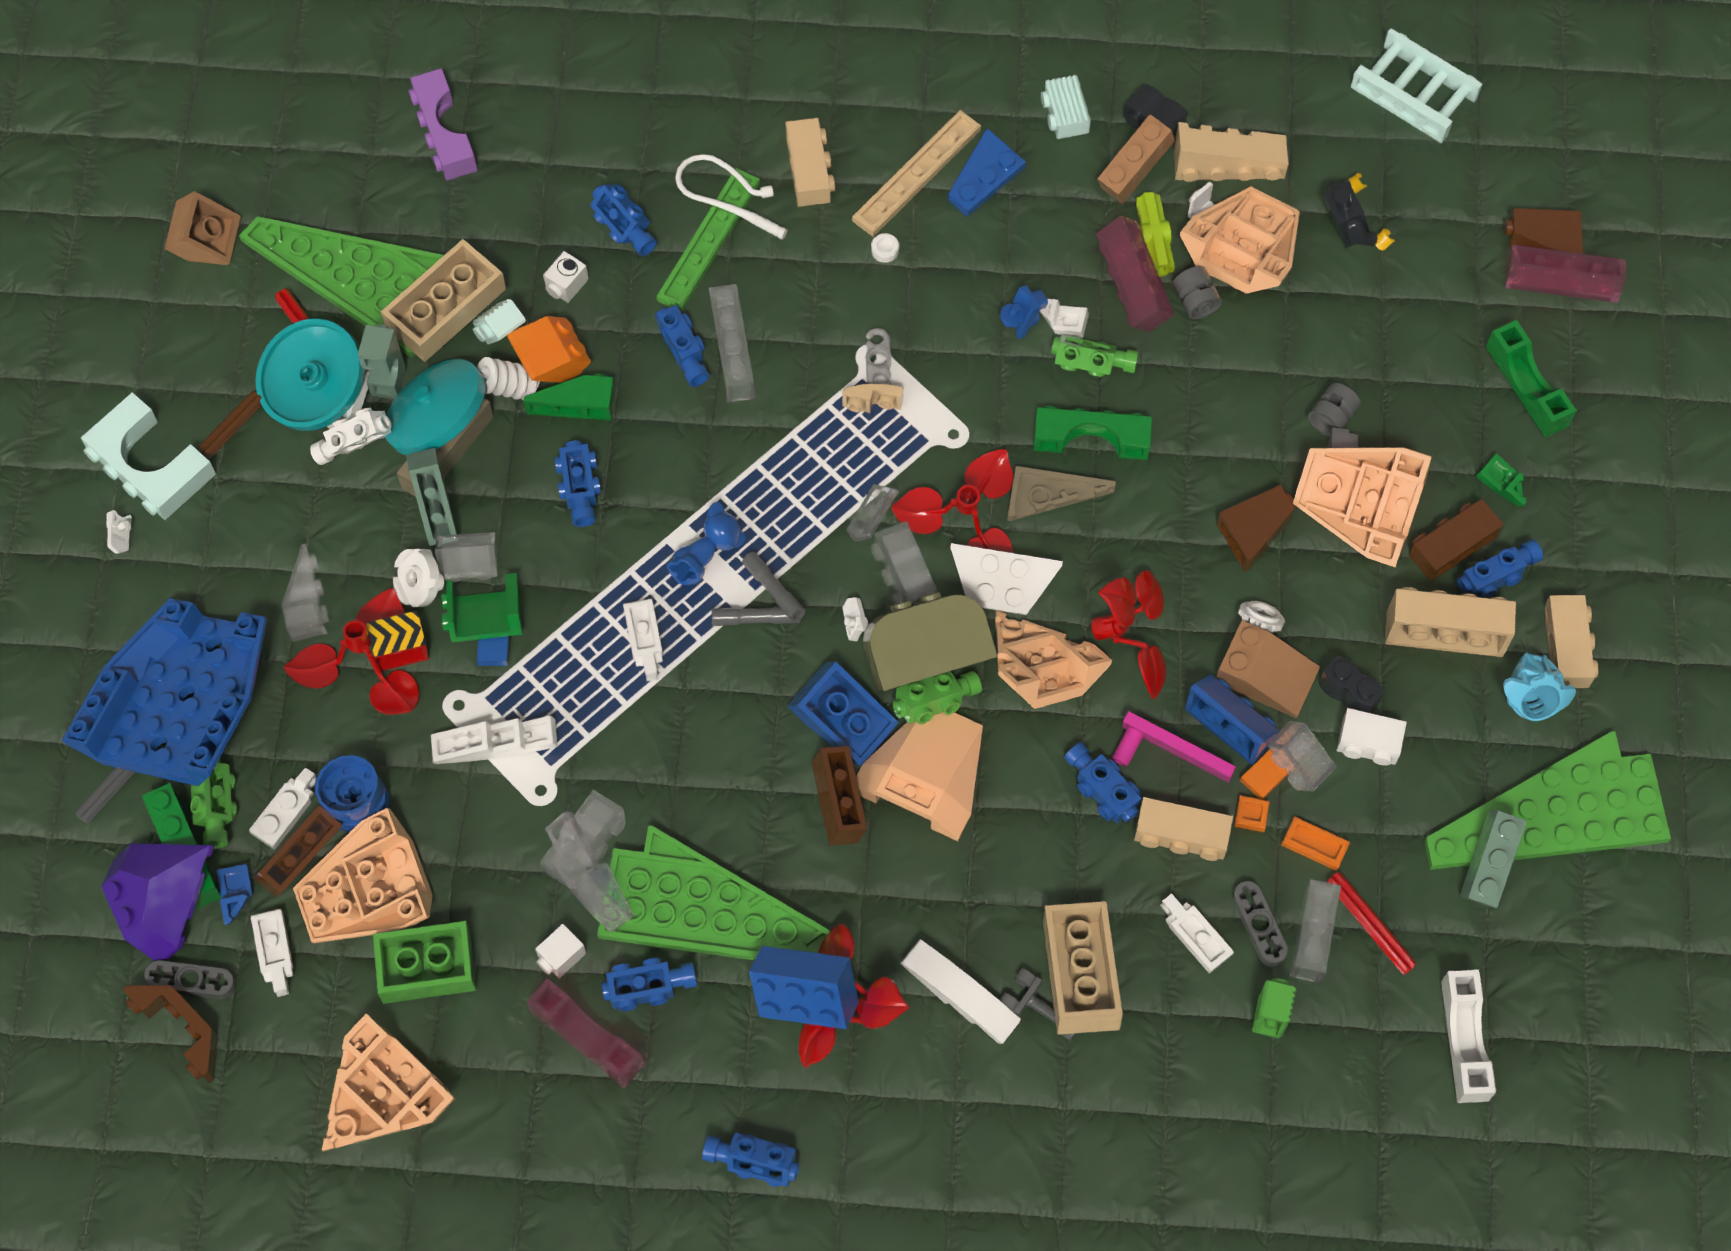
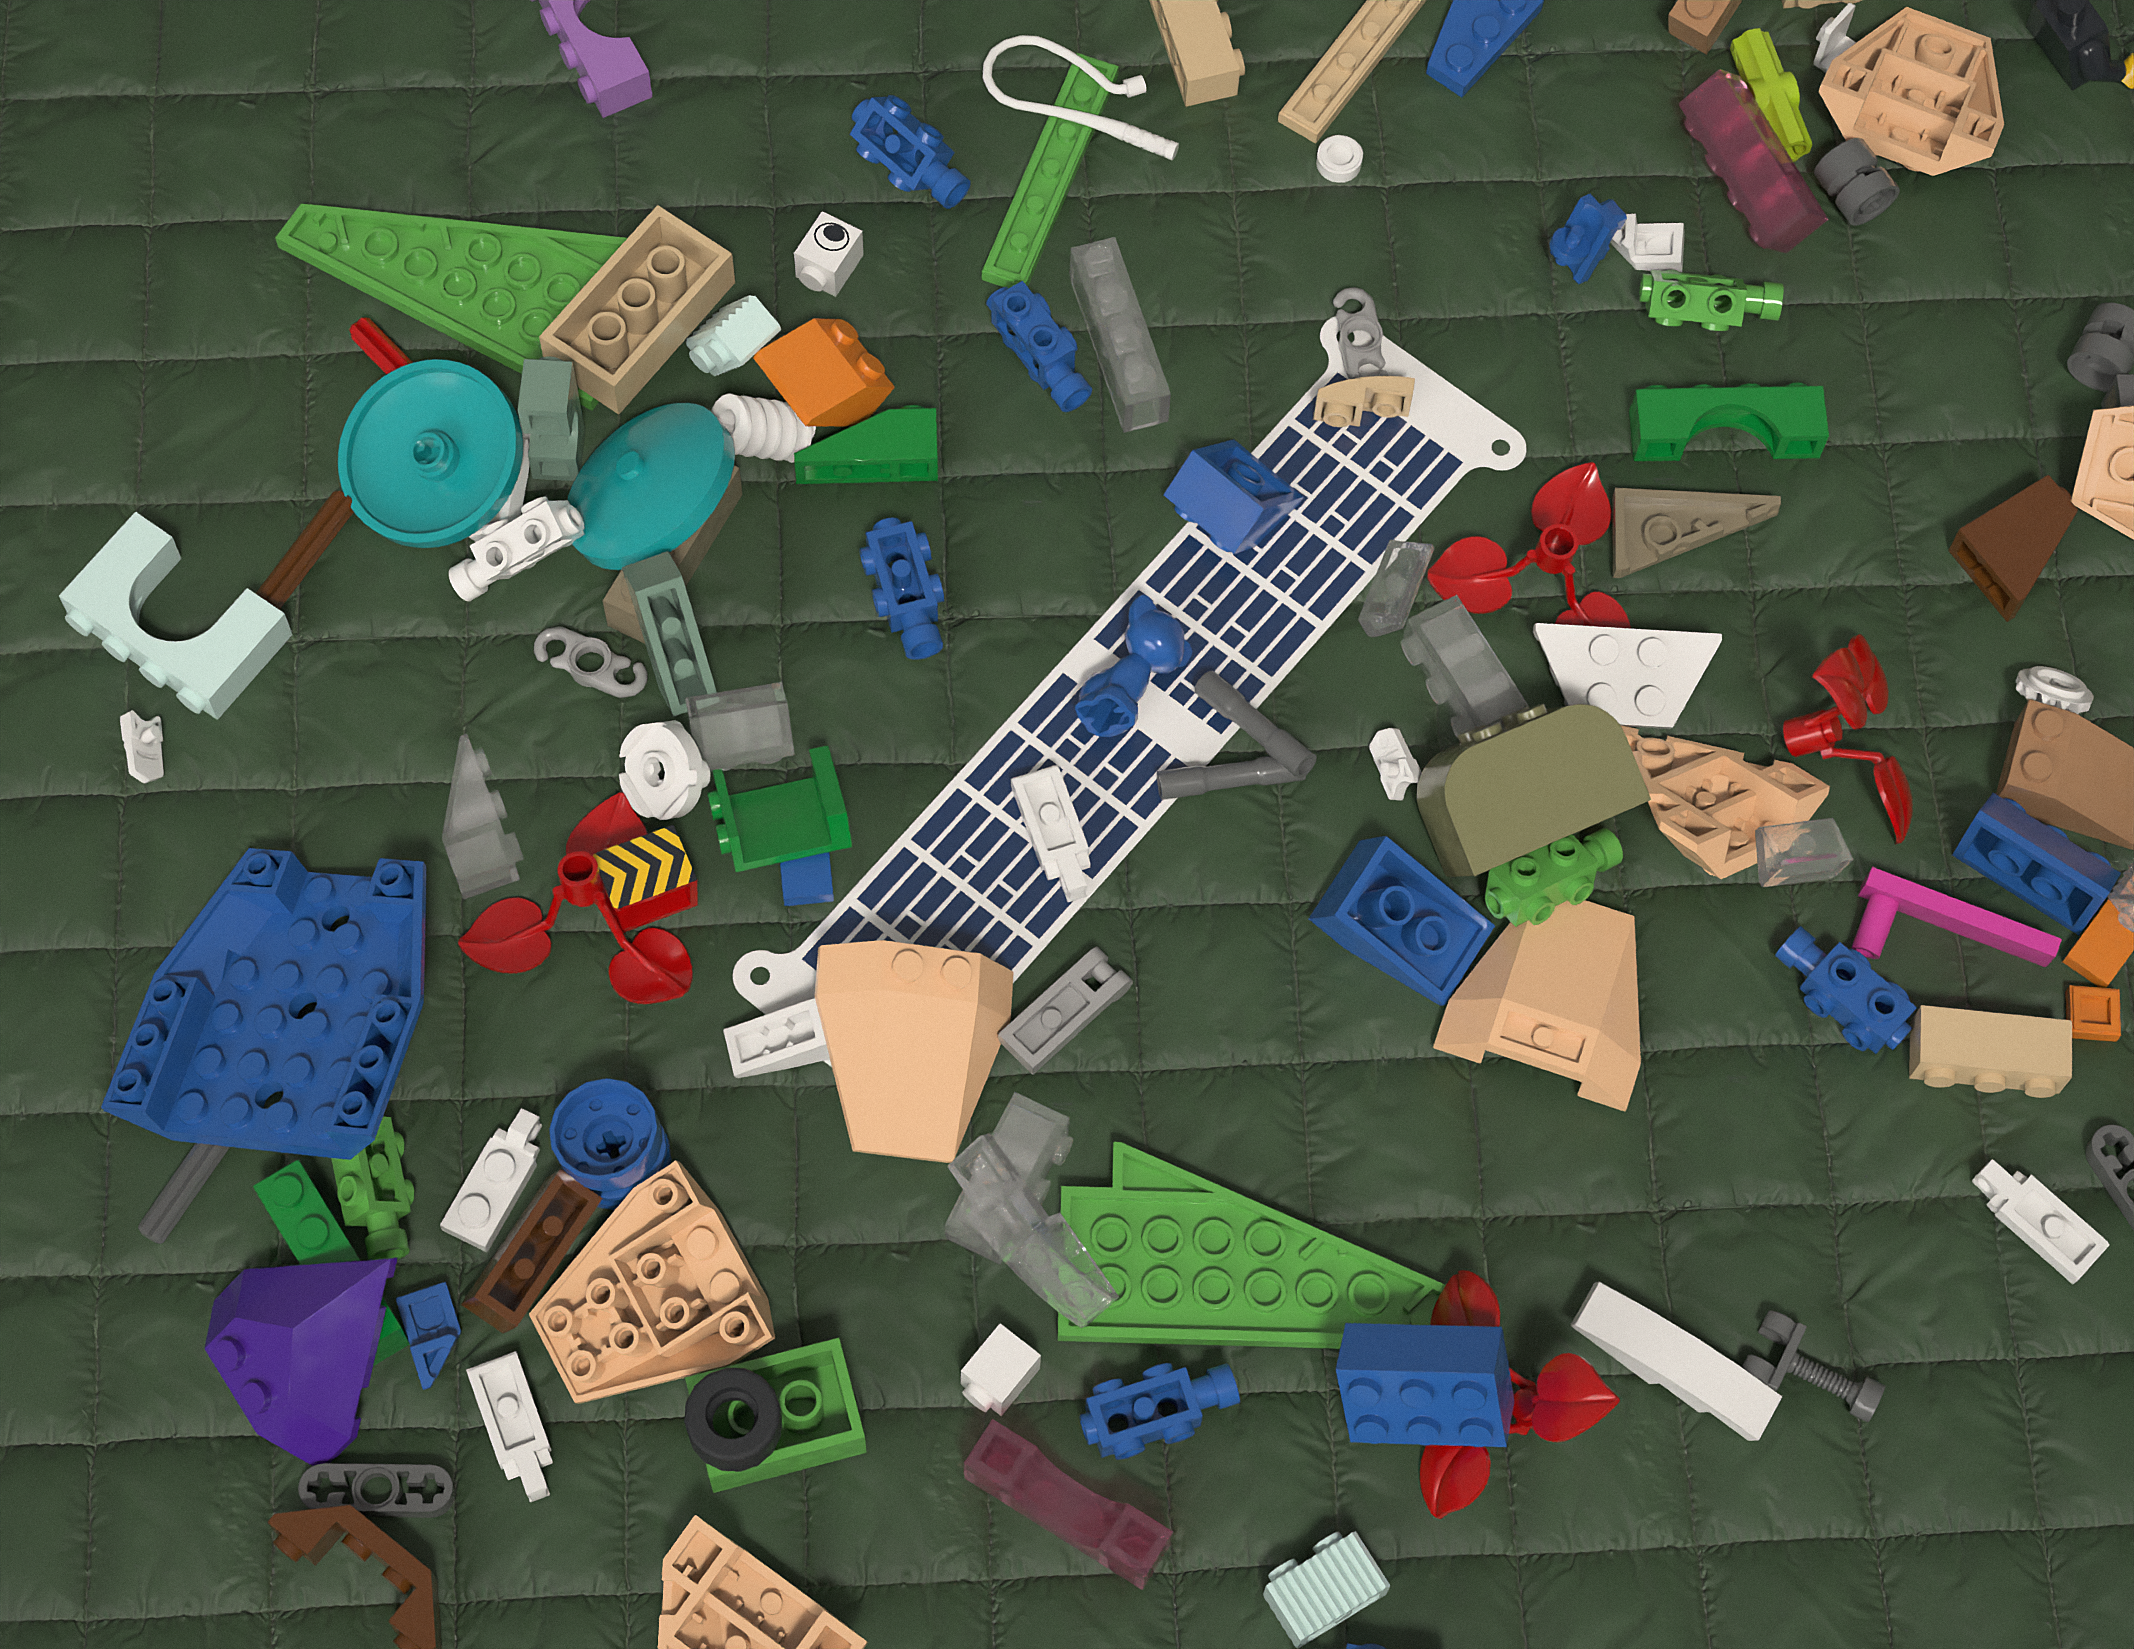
camera: 10 degrees left, 0 degrees up
medium nougat slope [165,191,241,265] -> none
reddish brown brick [811,746,867,846] -> none
tan brick [1043,901,1123,1035] -> none
none -> light grey piece [534,626,648,698]
none -> black tyre [684,1367,782,1472]
none -> light nougat wedge [815,940,1014,1163]
none -> light grey plate [998,947,1133,1075]
none -> blue slope [1164,439,1304,554]
none -> light aqua brick [1263,1531,1390,1649]
none -> clear slope [1755,818,1854,887]

